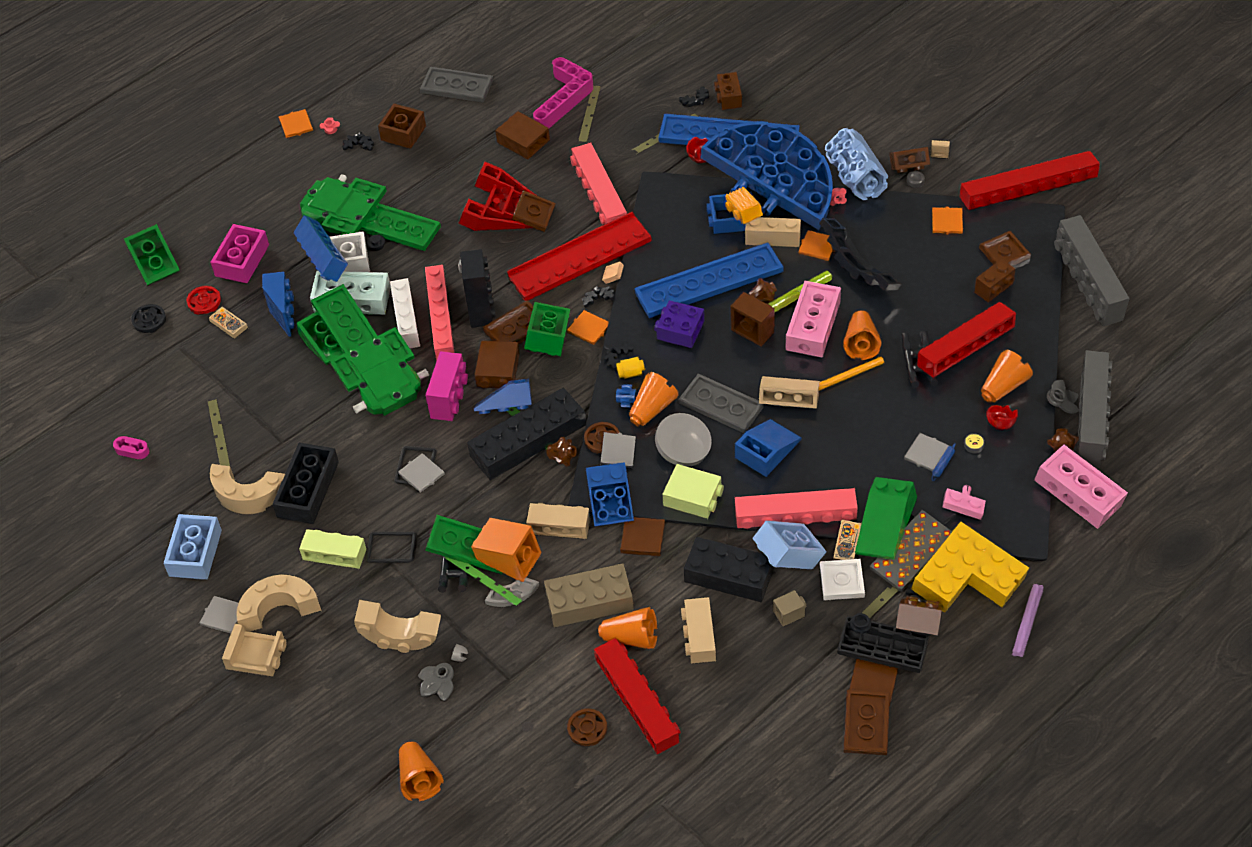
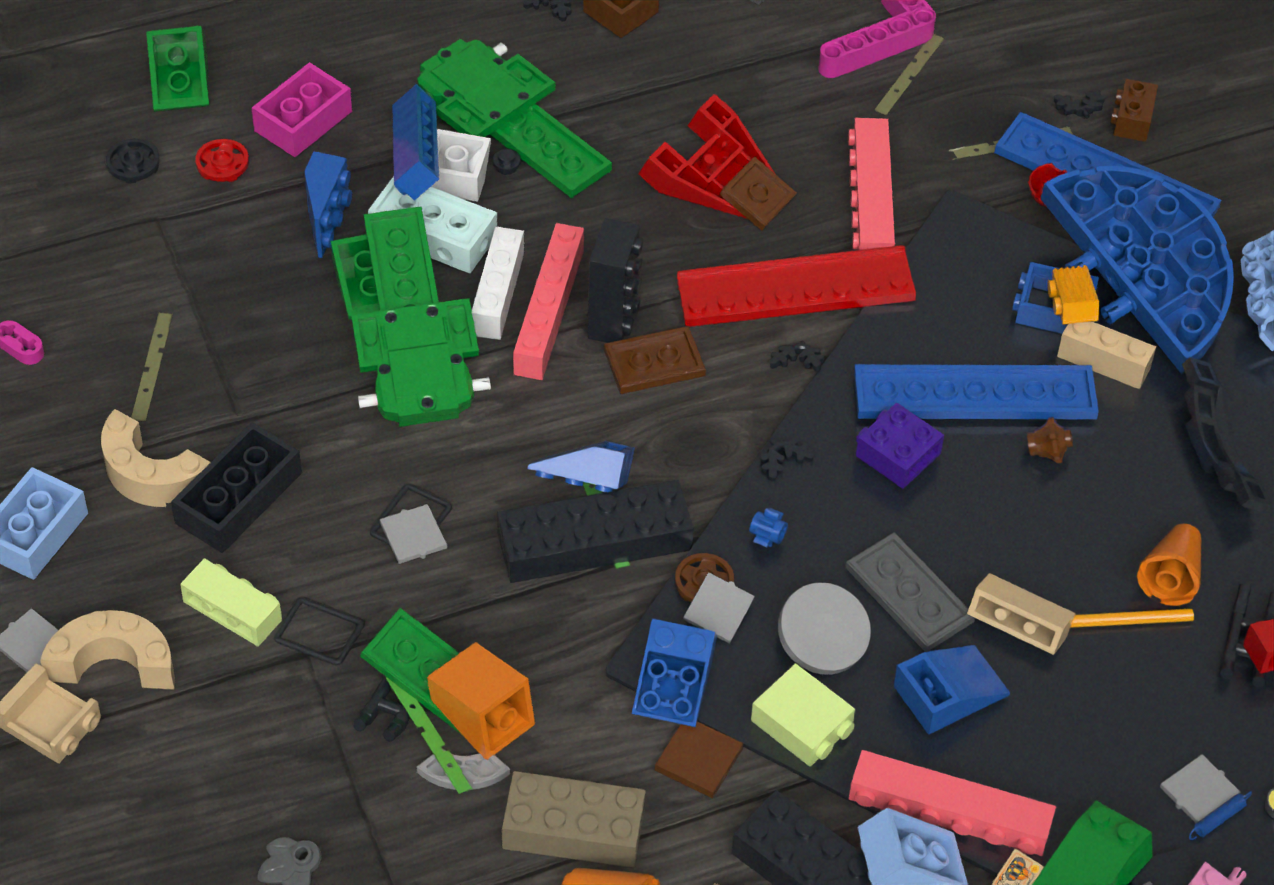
camera: 15 degrees right, 0 degrees up
tile [209,307,248,339] -> none
tan brick [354,600,441,653] -> none
dark pink brick [426,351,468,421] -> none
light grey hinge [451,644,468,662] -> none
reddish brown brick [475,341,520,388] -> none
reddish brown brick [495,111,550,160] -> none
green slope [524,302,570,356] -> none
tan brick [526,503,590,539] -> none
reddish brown rock [547,437,577,466] -> none
orange piece [567,310,609,345] -> none
light nougat tile [602,262,624,284] -> none
yellow brick [616,357,645,379] -> none
orange cone [629,372,679,426] -> none
reddish brown brick [731,292,775,347] -> none
lime axle [768,271,832,312] -> none
bright pink brick [786,281,841,357] -> none
orange piece [798,230,835,261] -> none
coral plate [830,188,847,206] -> none

